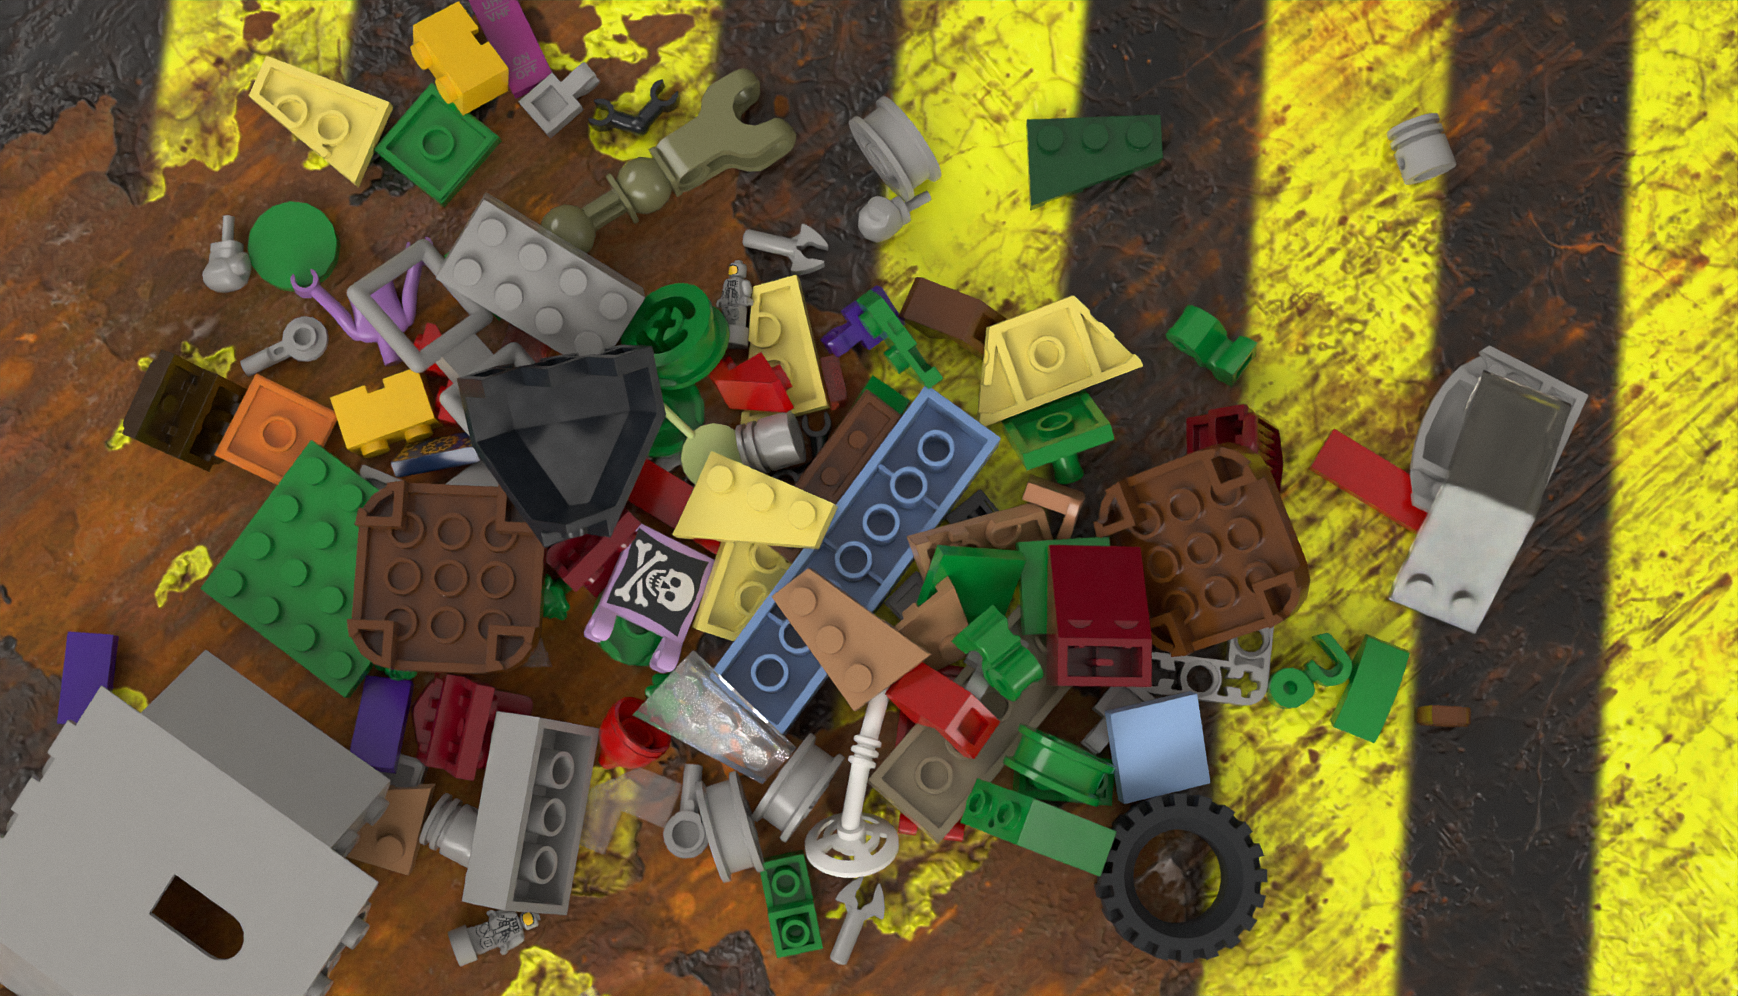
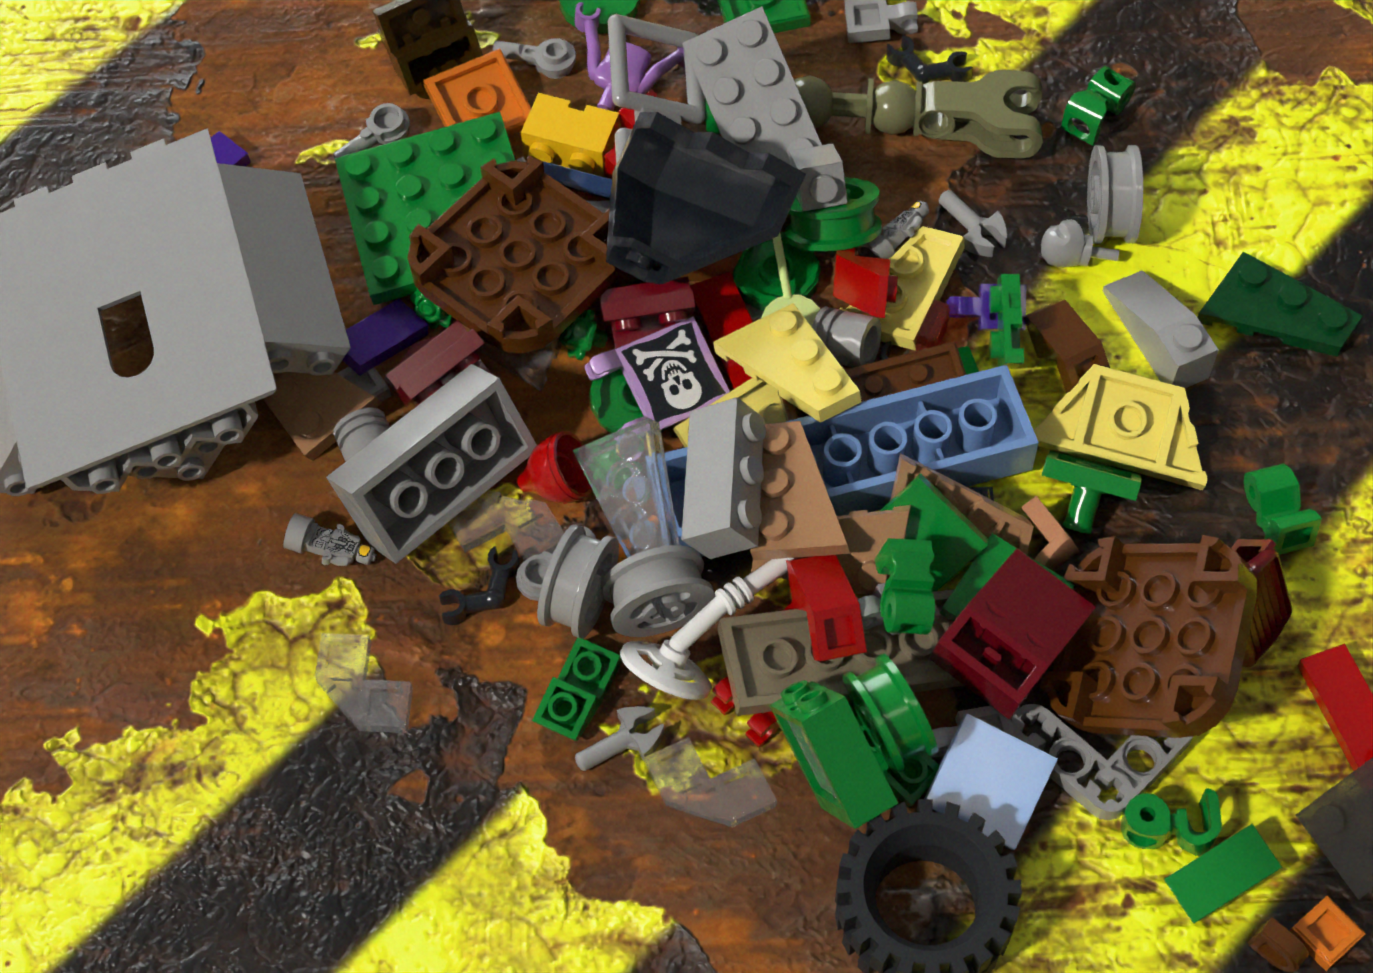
camera: 40 degrees right, 20 degrees down
none -> light grey plate [332,103,410,158]
none -> black arm [438,546,520,625]
none -> clear tile [644,737,777,827]
none -> light grey brick [681,397,766,559]
none -> light grey brick [789,143,847,212]
none -> green leg [1061,66,1136,147]
none -> light grey slope [1102,270,1219,388]
none -> orange tile [1290,895,1366,972]

